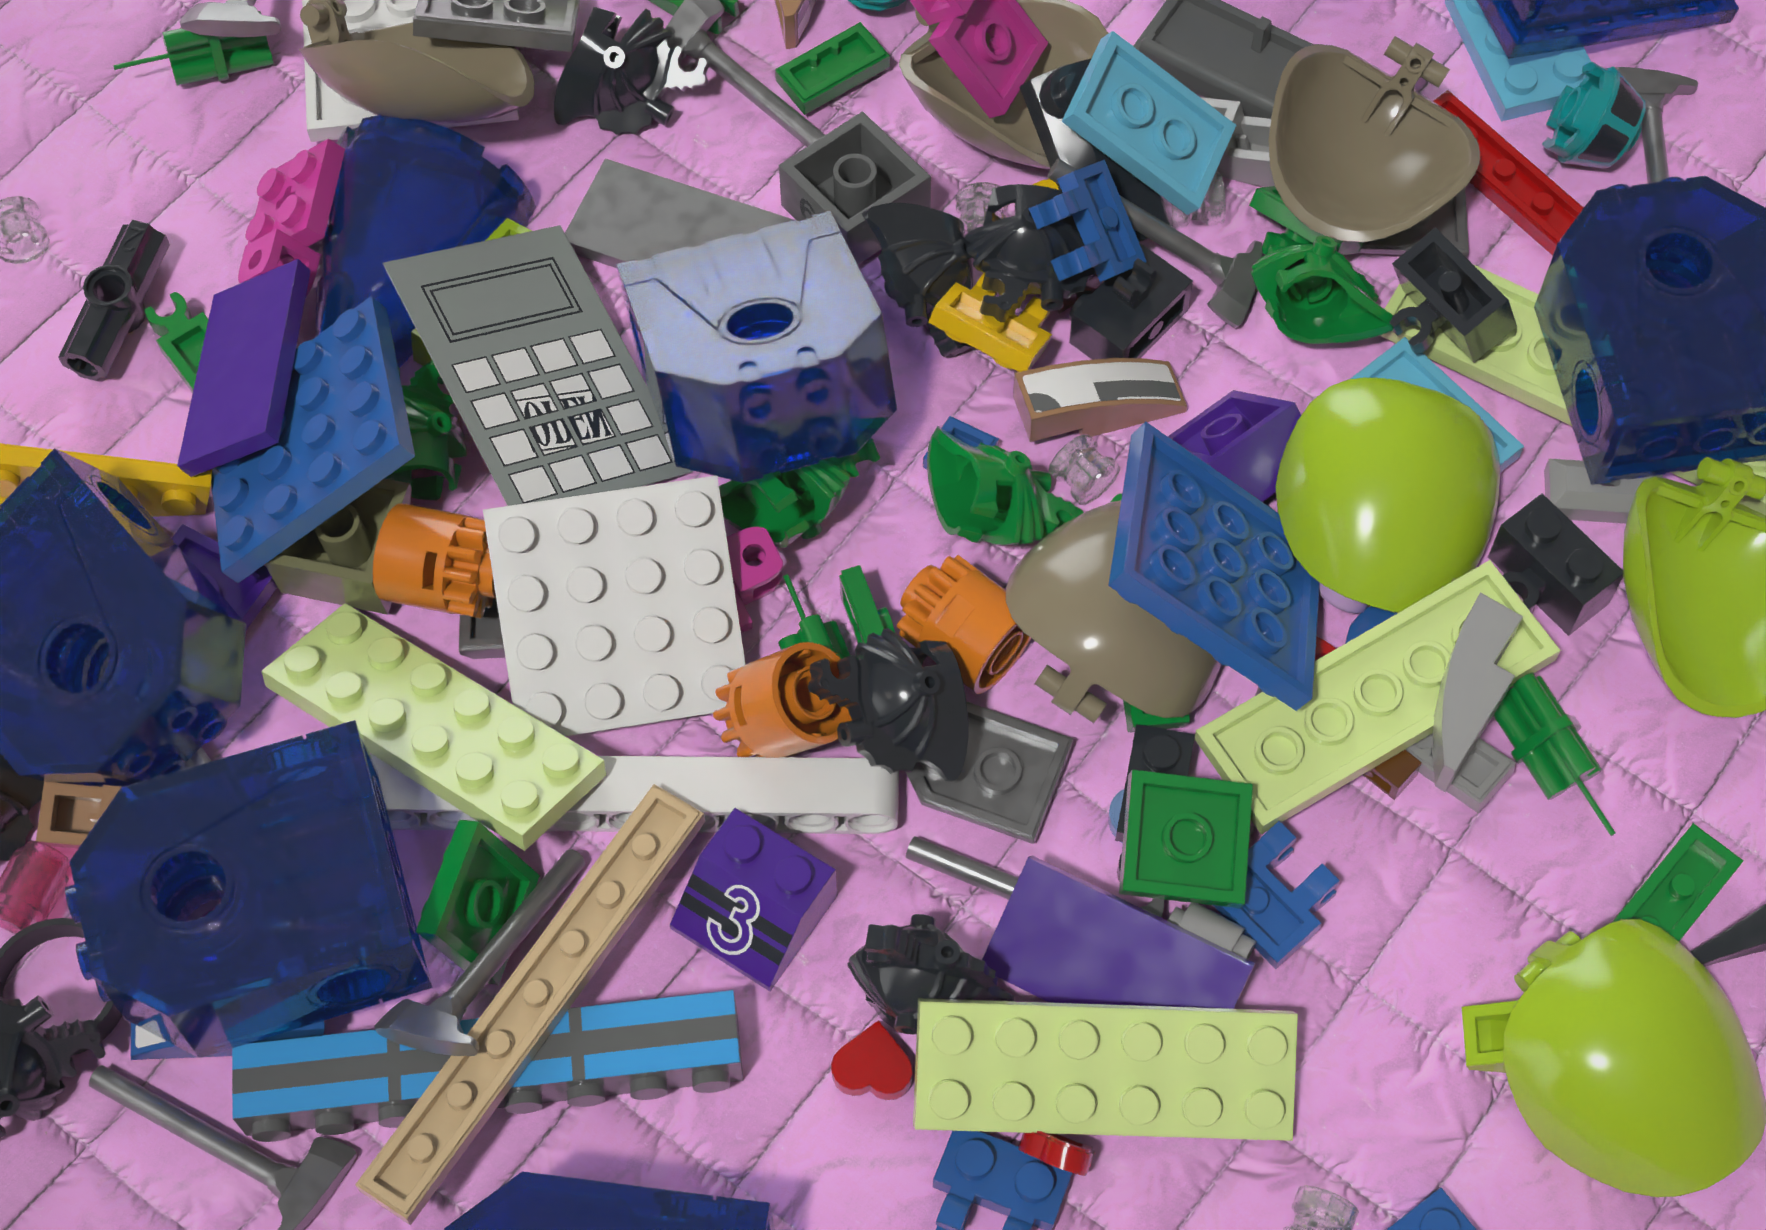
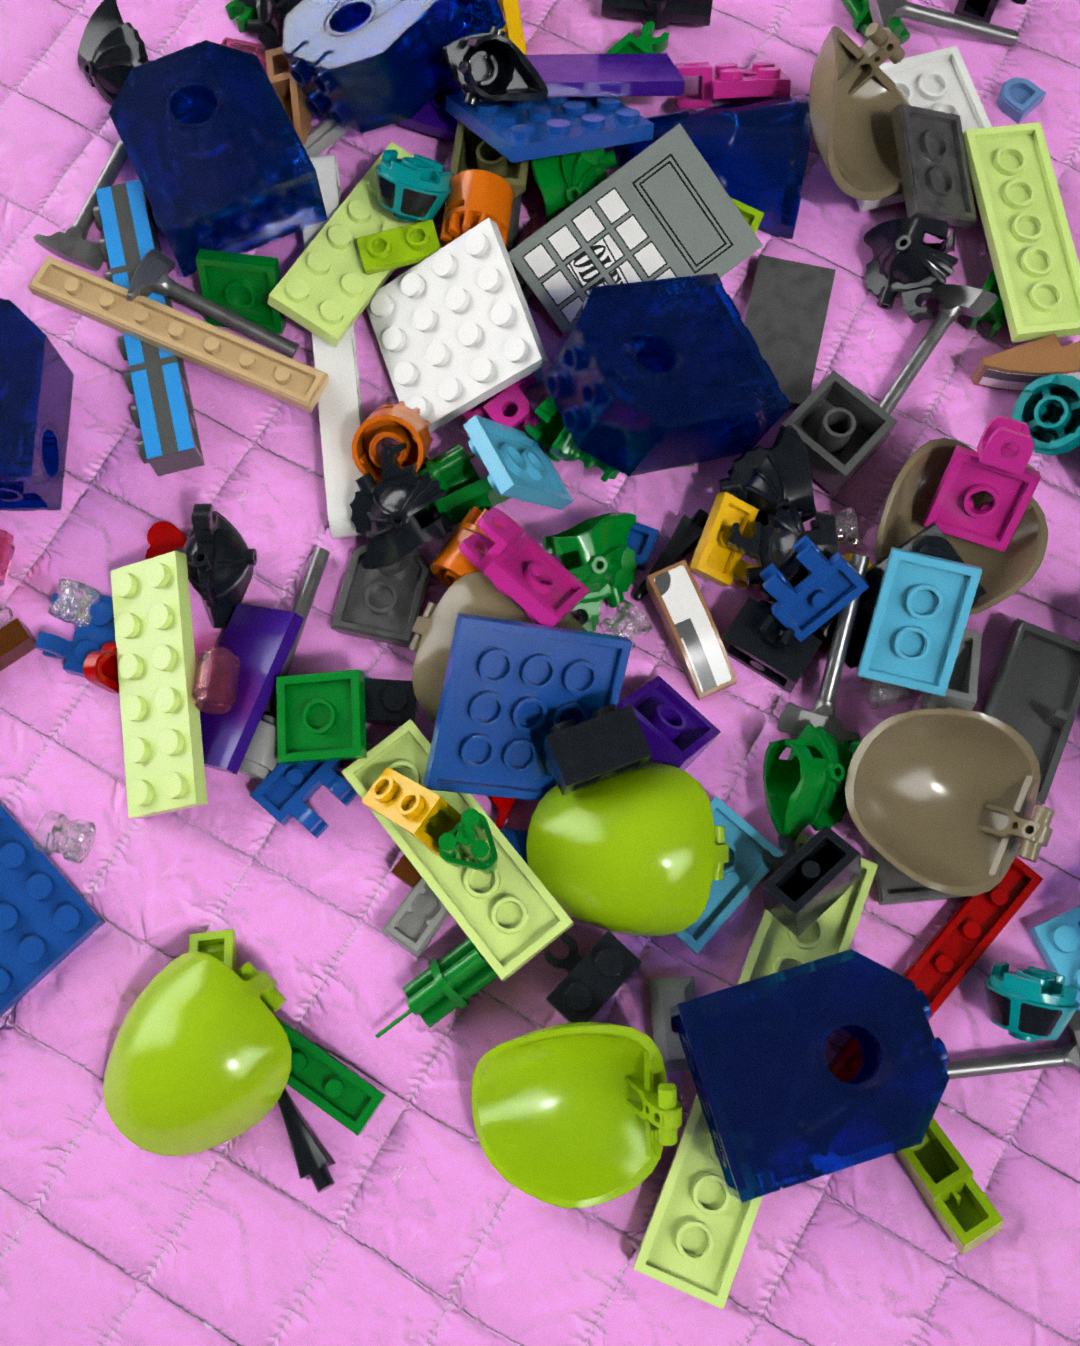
camera: 85 degrees right, 10 degrees up
dark purple slope [670,808,838,991] -> none
green plate [775,22,890,115] -> none
light grey slope [1432,592,1523,792] -> none
none -> clear wheel [48,579,101,626]
none -> clear pink brick [192,647,241,714]
none -> lime bracket [357,219,441,275]
none -> yellow bracket [362,767,462,858]
none -> teal cone [376,150,453,222]
none -> black helmet [438,26,548,108]
none -> green piece [438,808,498,874]
none -> dark pink plate [459,507,590,627]
none -> medium azure plate [463,415,574,510]
none -> black brick [543,704,652,796]
none -> black piece [633,509,709,601]

